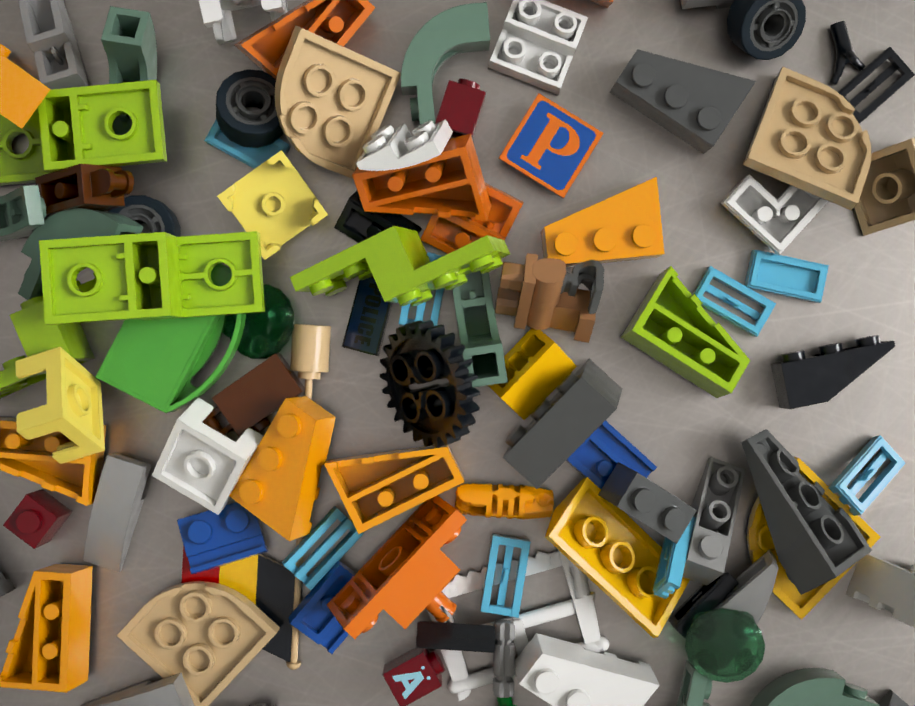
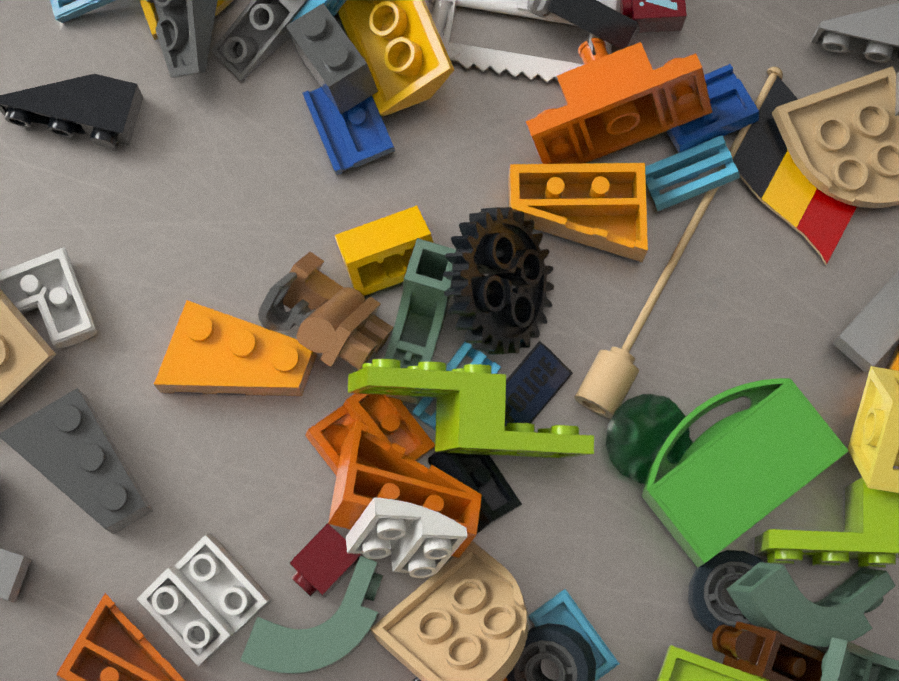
camera: 150 degrees left, 10 degrees down
lime bracket [39,231,265,325] -> none
white panel [151,397,263,515] -> none
blue plate [177,502,268,575] -> none
reddish brown brick [202,353,305,436] -> none
light yellow panel [217,150,328,260] -> none
light orange wedge [229,396,336,541] -> none
light orange hinge [455,483,554,520] -> none
medium azure tile [480,534,531,618] -> none
piece [498,93,604,198] -> none
dark grey wedge [503,359,622,489] -> none
lime wedge [621,266,751,398] -> none
medium azure tile [692,266,776,337] -> none
medium azure tile [744,250,829,303] -> none

